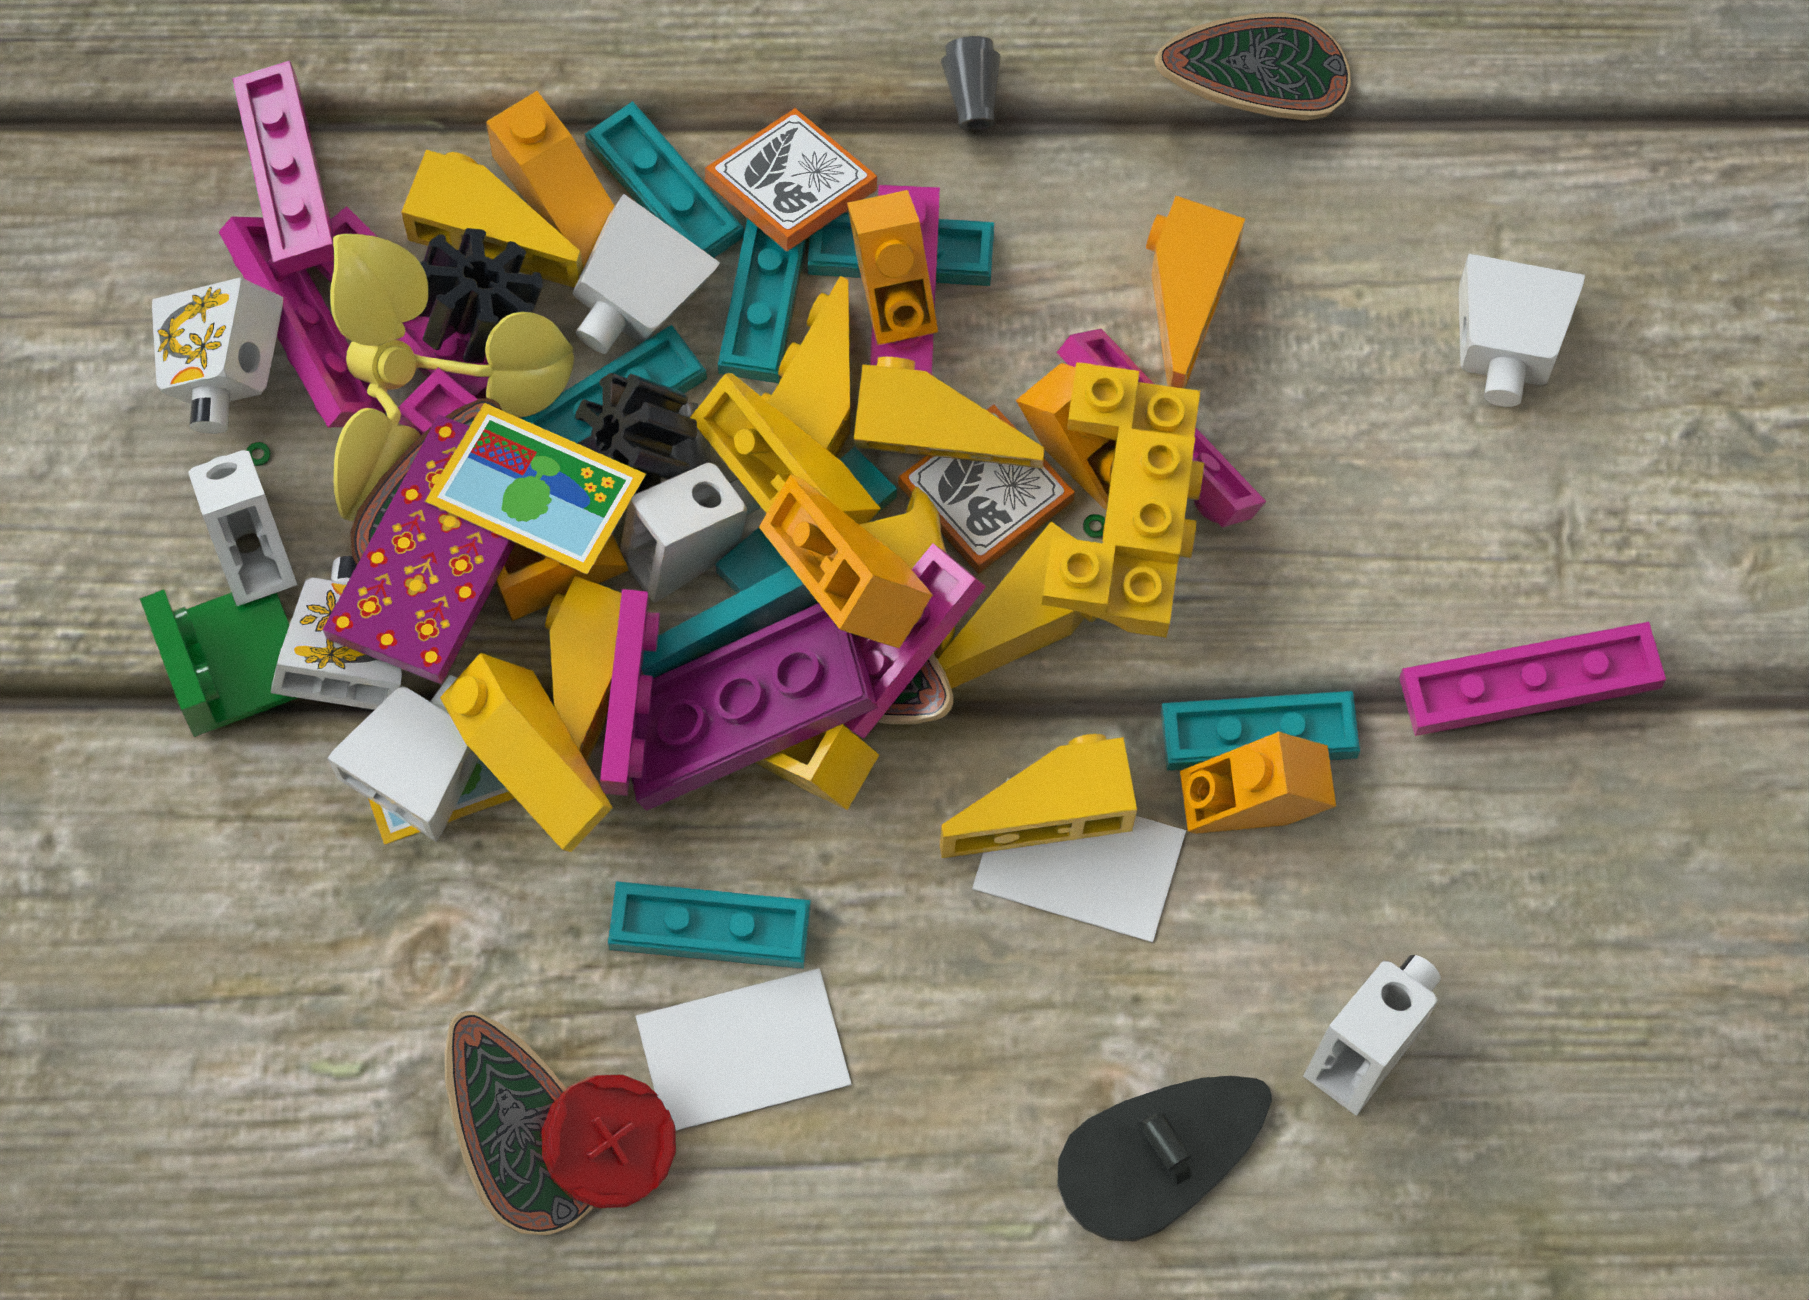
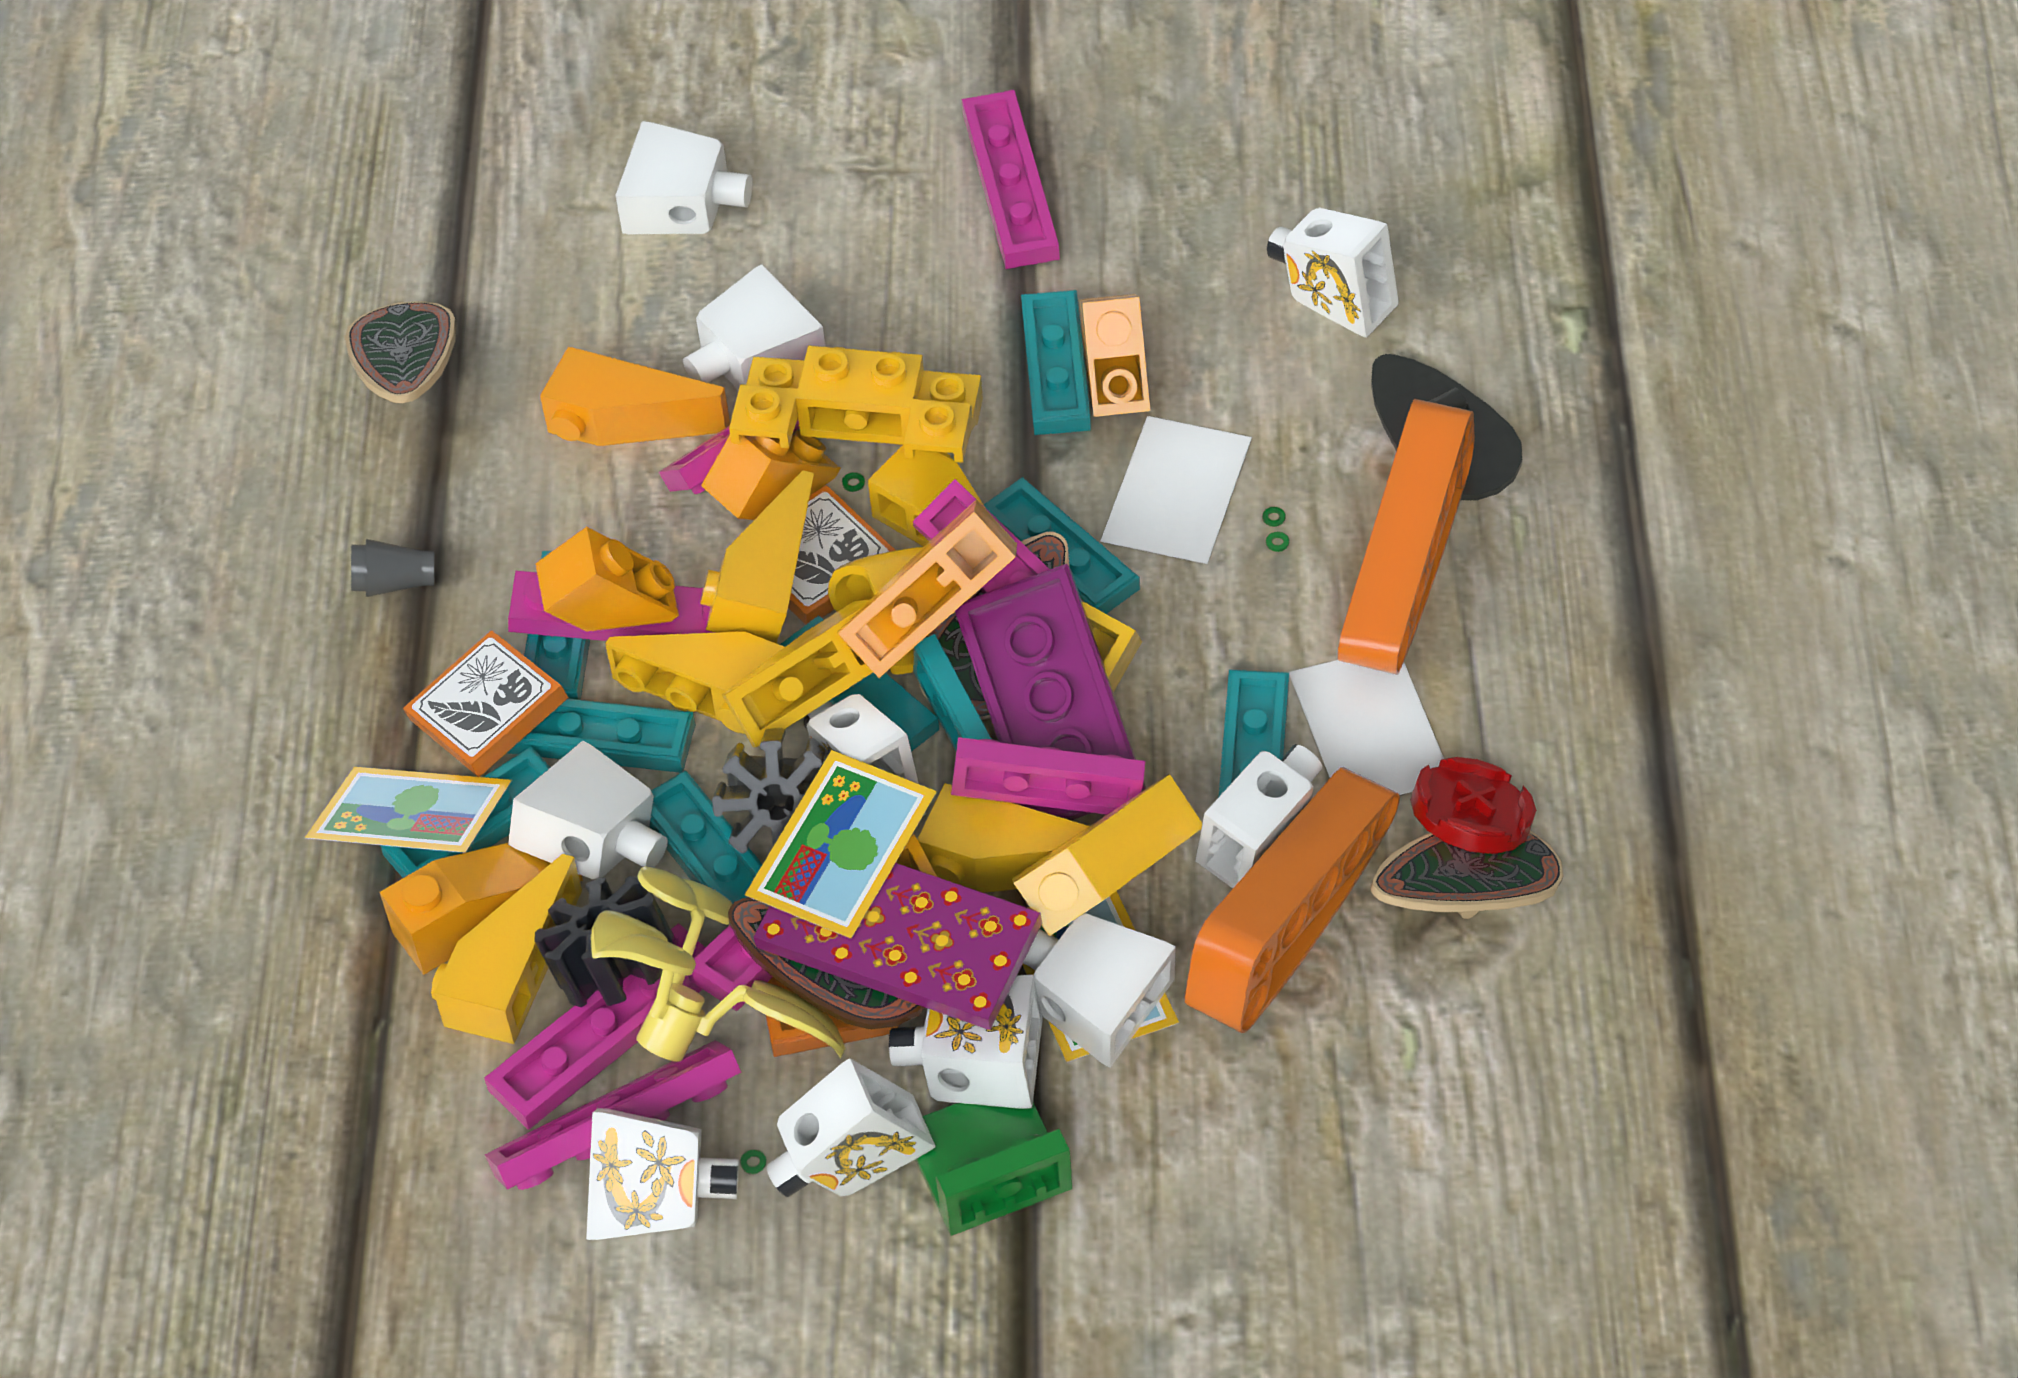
camera: 85 degrees left, 15 degrees down
plate [232,61,334,277] -> none
yellow slope [939,734,1137,858] -> none
none -> sticker [305,767,512,853]
none -> white torso [683,264,825,391]
none -> teal tile [983,477,1140,614]
none -> orange beam [1185,767,1400,1033]
none -> white torso [1196,744,1322,888]
none -> green piece [1262,507,1286,527]
none -> green piece [1266,532,1289,552]
none -> orange beam [1338,399,1475,675]

